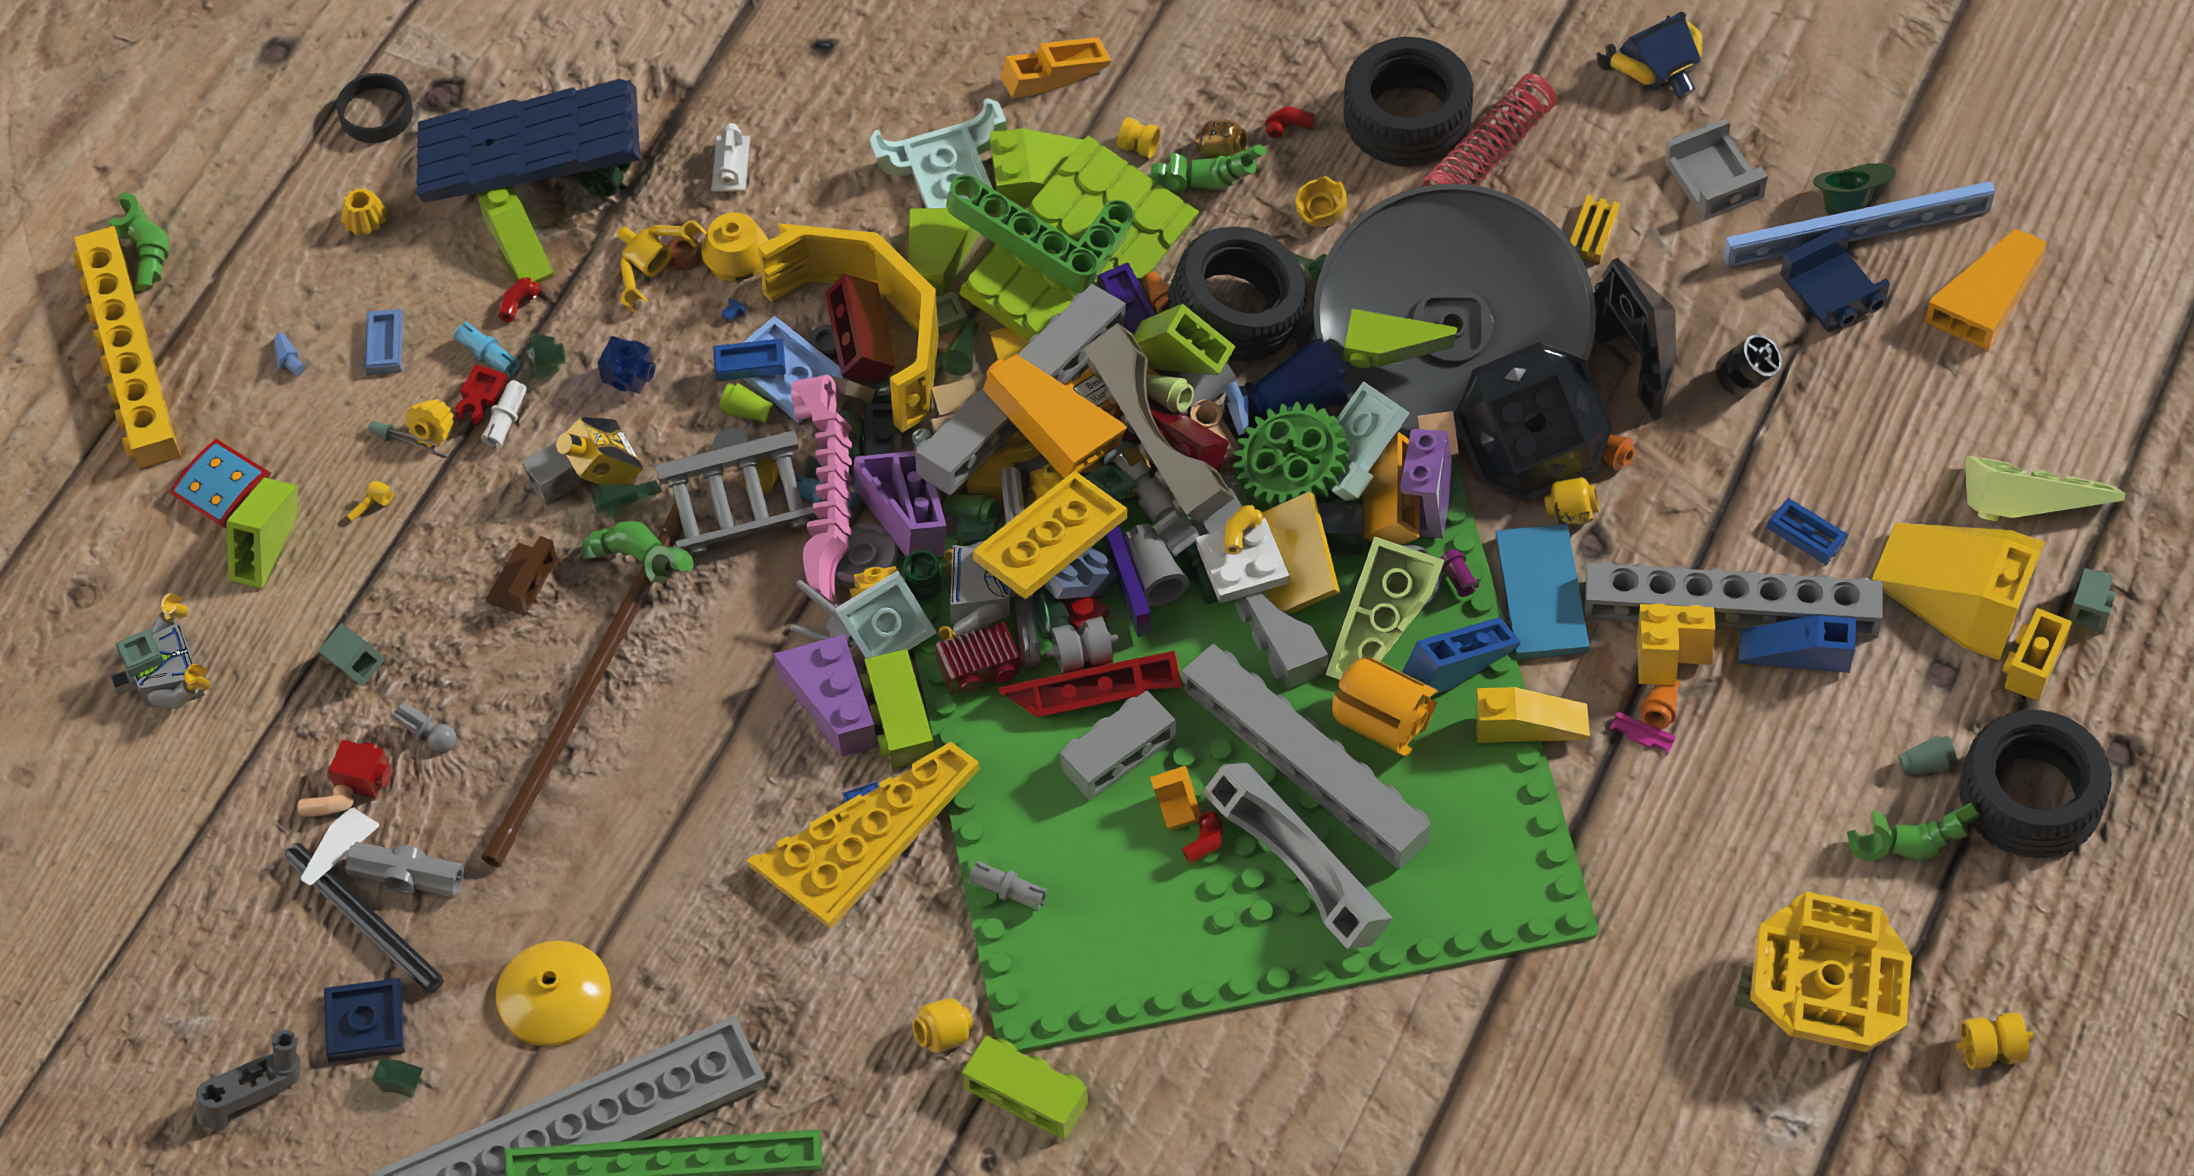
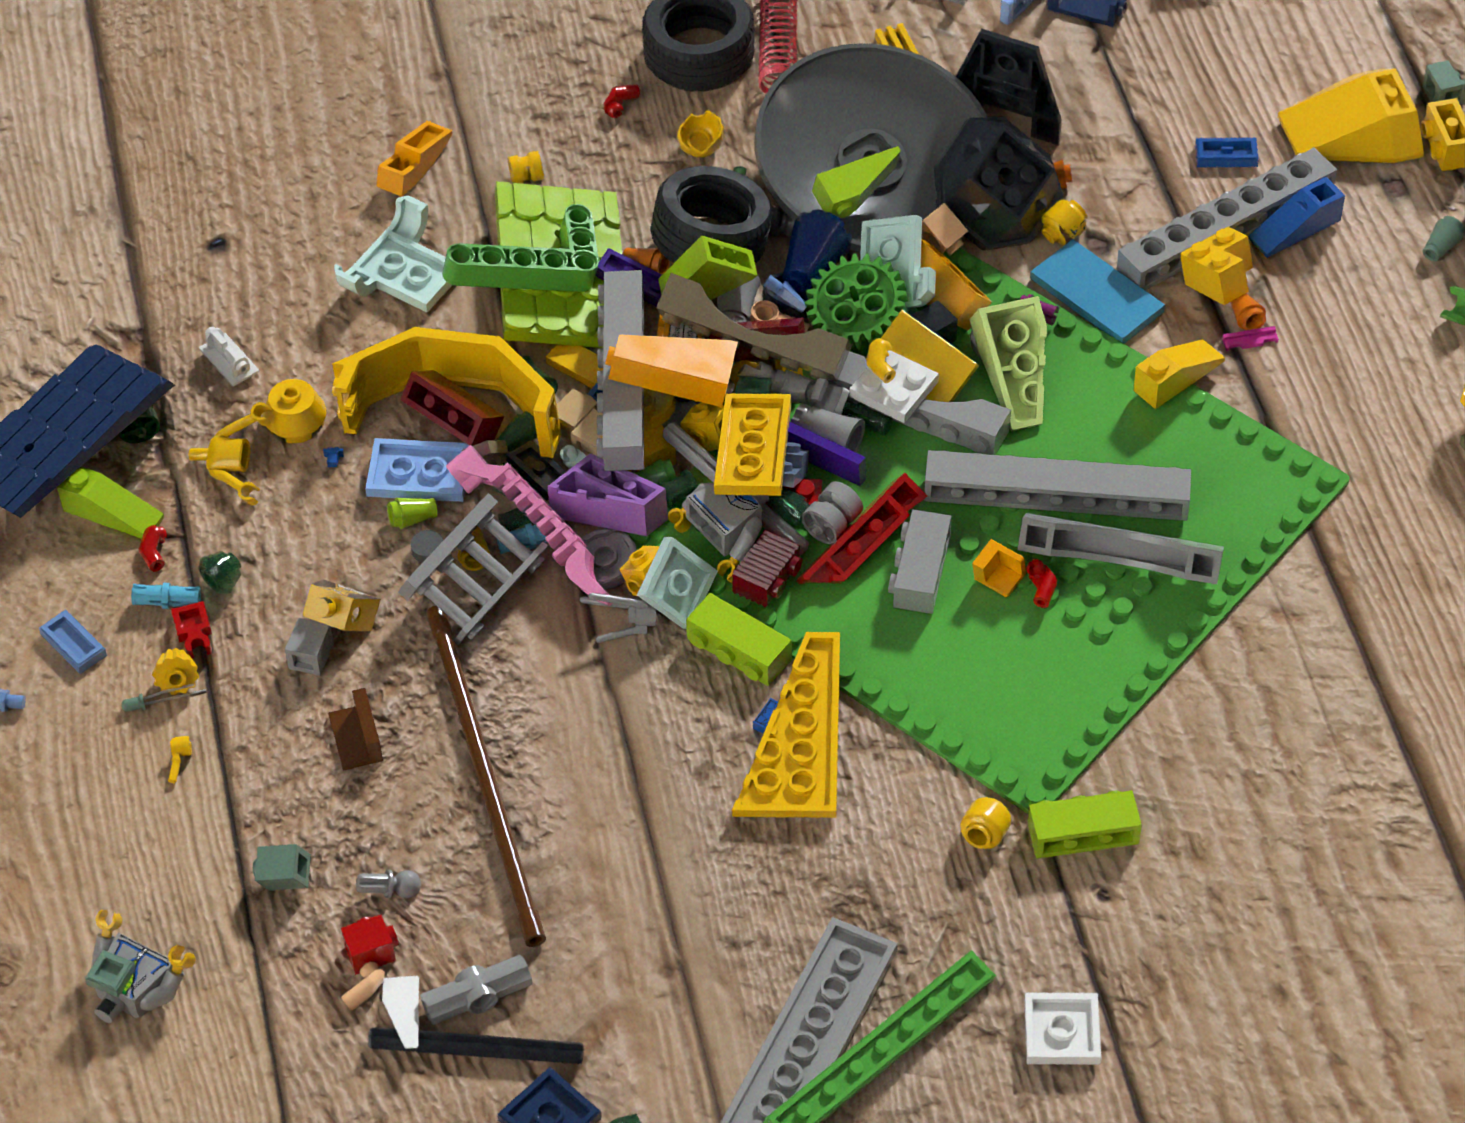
camera: 40 degrees left, 5 degrees down
dark azure slope [168,439,272,529] -> none
lime slope [227,477,298,588] -> none
white axle [481,380,527,448] -> none
yellow dish [496,941,611,1047] -> none
bright green piece [582,521,694,583] -> none
clear green cone [592,480,660,518] -> none
clear blue brick [597,336,656,394] -> none
dark orange tile [667,237,701,270] -> none
blue tile [713,338,786,381] -> none
medium lavender wedge [774,634,877,757] -> none
dark grey tile [809,325,838,360] -> none
dark green wheel [903,550,941,600] -> none
lime slope [909,208,980,295] -> none
light grey pin [969,860,1048,912] -> none
lime slope [989,128,1083,208] -> none
yellowish green cone [1146,374,1194,413] -> none
bright green piece [1151,144,1267,194] -> none
pearl gold head [1195,120,1248,159] -> none
light orange cylinder [1332,657,1439,757] -> none
medium lavender panel [1400,429,1454,539] -> none
blue slope [1402,617,1521,694] -> none
black wheel [1715,334,1782,396] -> none
yellowish green wedge [1965,455,2126,521] -> none

